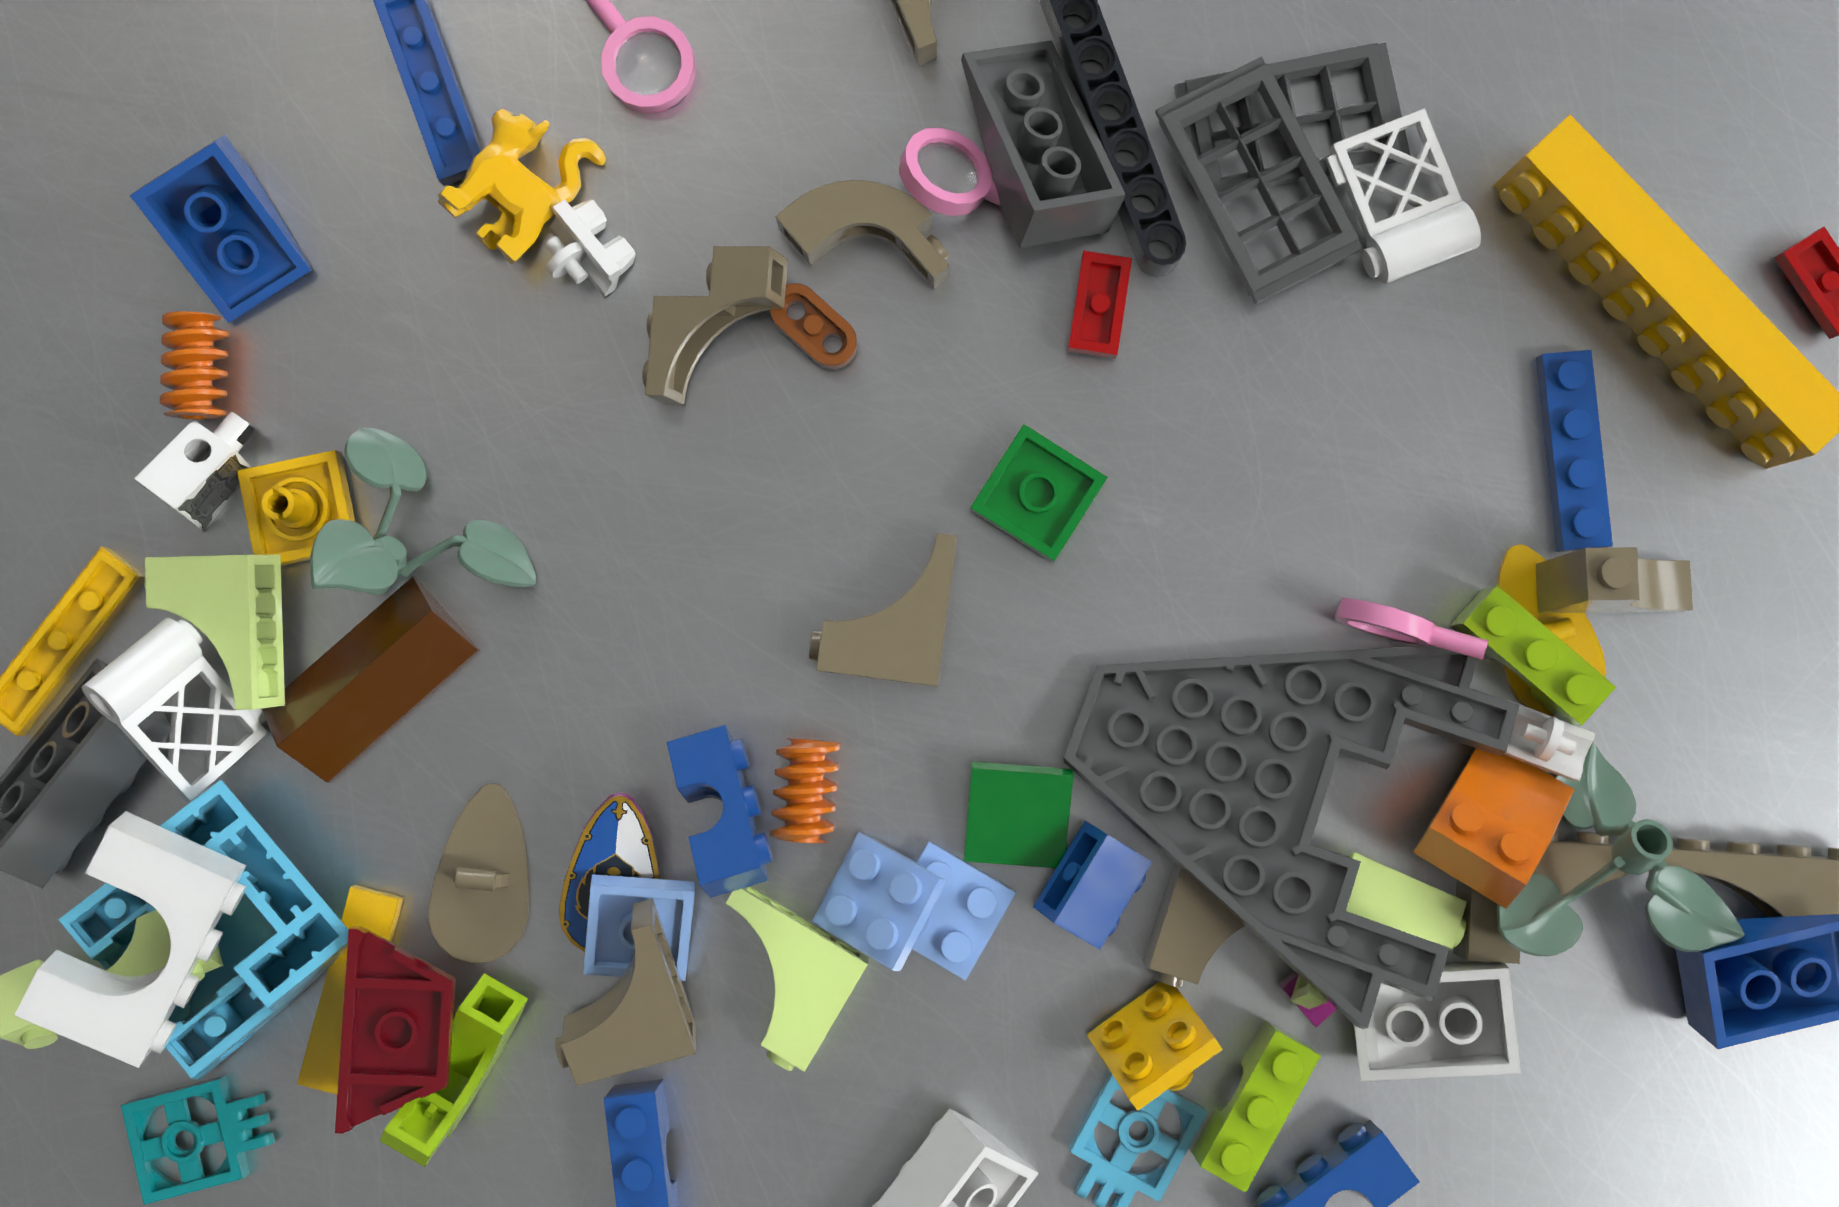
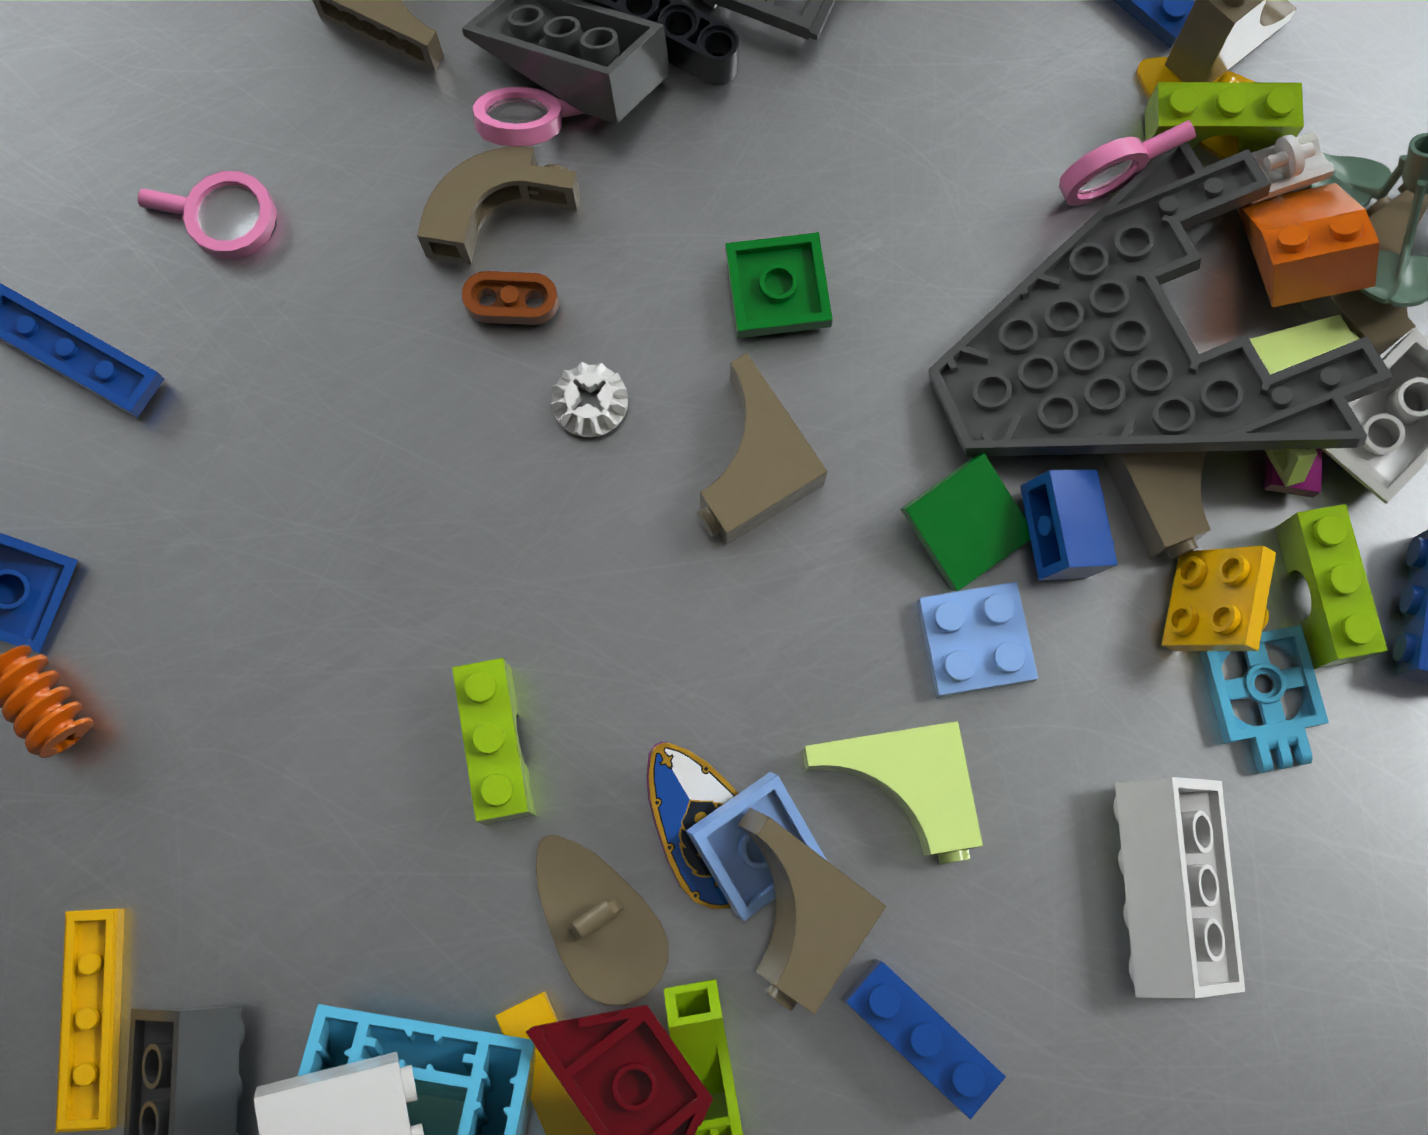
camera: 40 degrees left, 10 degrees down
white piece [82,618,268,802] -> none
white torso [135,411,256,532] -> none
yellowish green arch [144,555,285,710] -> none
yellow plate [237,450,355,566] -> none
reddish brown slope [262,576,480,783] -> none
sand green plant [310,427,536,595] -> none
yellow animal [437,108,606,265] -> none
white hips [546,199,636,297] -> none
dark tan arch [642,246,788,405] -> none
blue arch [666,725,773,898] -> none
orange piece [770,738,841,843] -> none
light blue plate [812,832,947,972] -> none
red plate [1067,250,1132,359] -> none
none -> lime arch [452,658,536,825]
none -> white gear [551,361,628,437]

